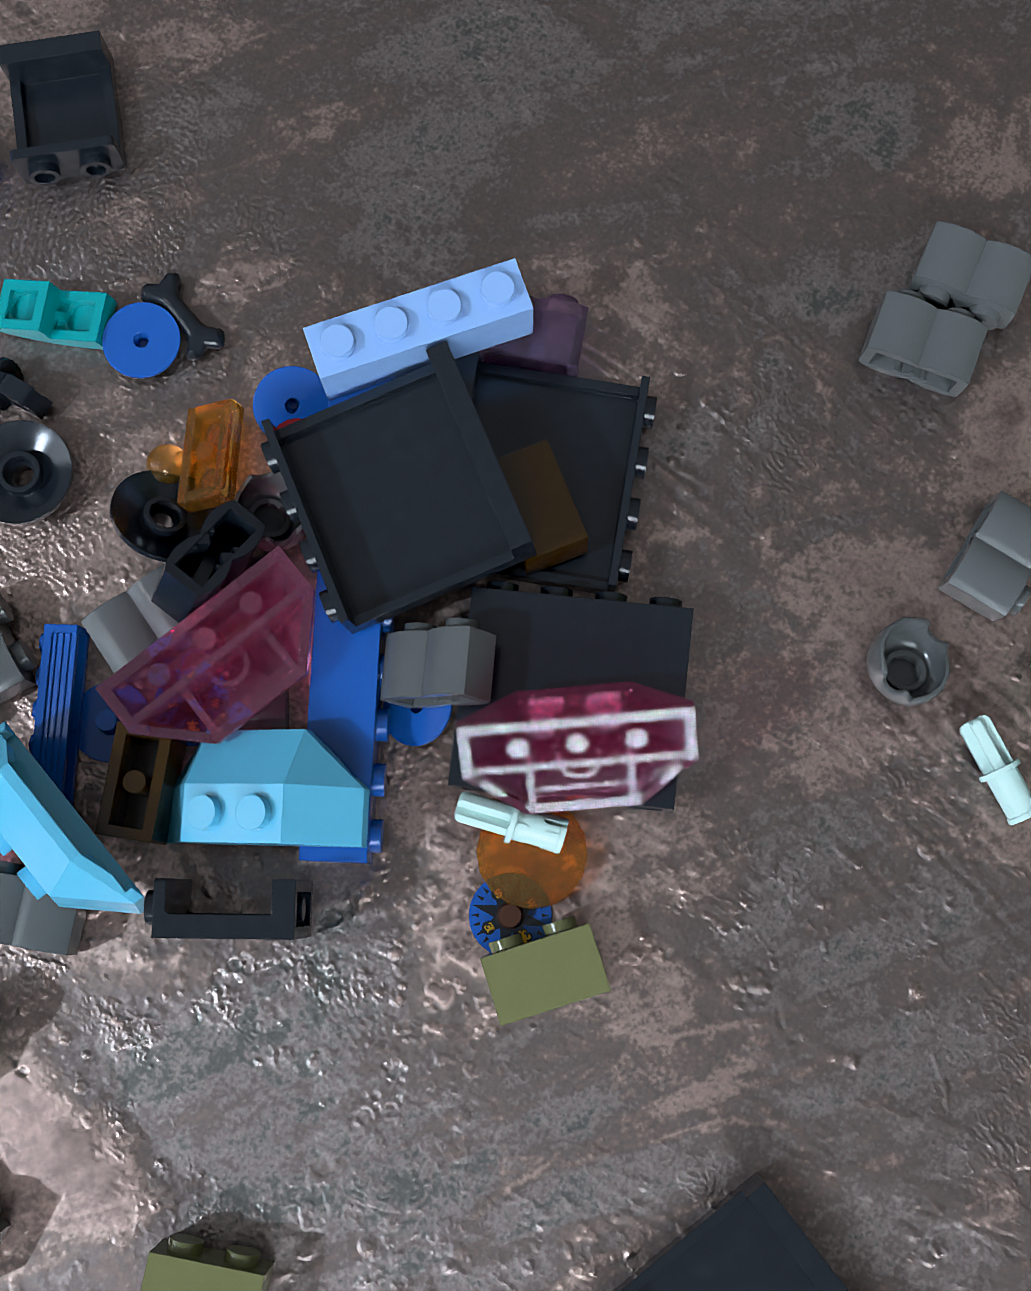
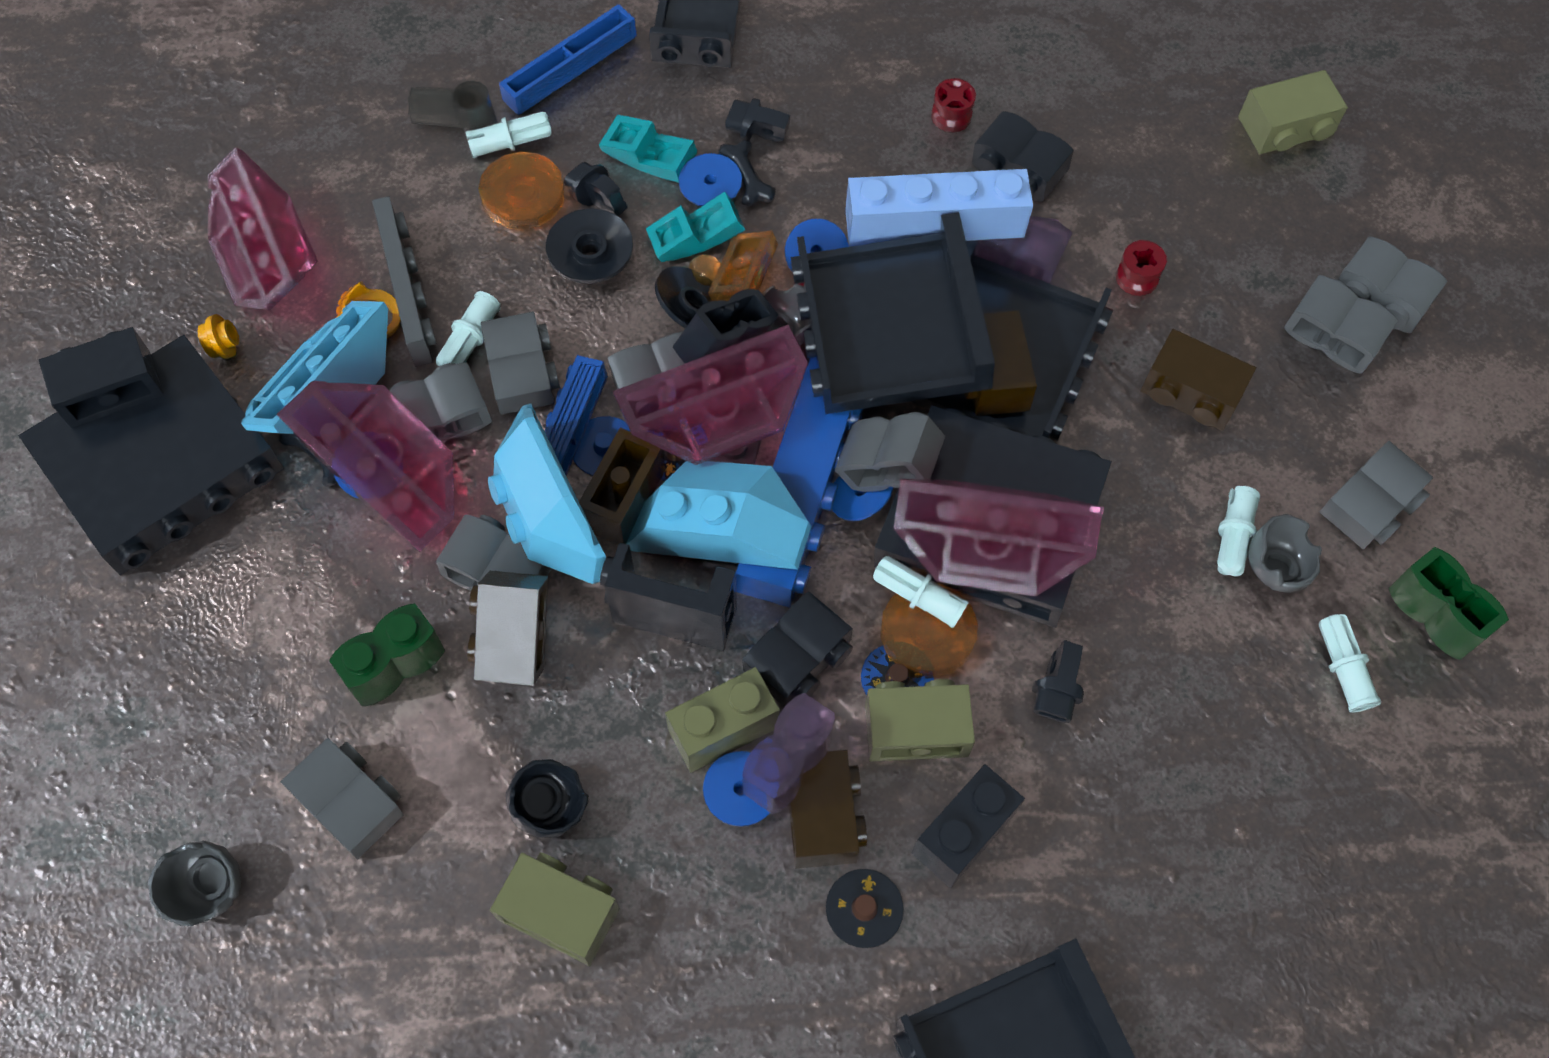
camera: 10 degrees right, 15 degrees down
none -> brick [467,570,548,686]
none -> black hair [506,759,589,838]
none -> teal slope [646,192,746,262]
none -> olive brick [665,667,780,773]
none -> blue piece [703,751,779,826]
none -> black piece [725,98,790,142]
none -> black brick [742,591,853,709]
none -> clear purple brick [743,693,835,814]
none -> dark brown brick [785,750,867,869]
none -> piece [826,869,904,948]
none -> black brick [912,764,1025,888]
none -> dark red wheel [931,78,976,133]
none -> black brick [972,111,1074,202]
none -> black piece [1032,640,1084,723]
none -> dark red wheel [1116,240,1167,296]
none -> dark brown brick [1140,328,1257,431]
none -> light aqua axle [1217,486,1260,577]
none -> olive brick [1238,70,1348,154]

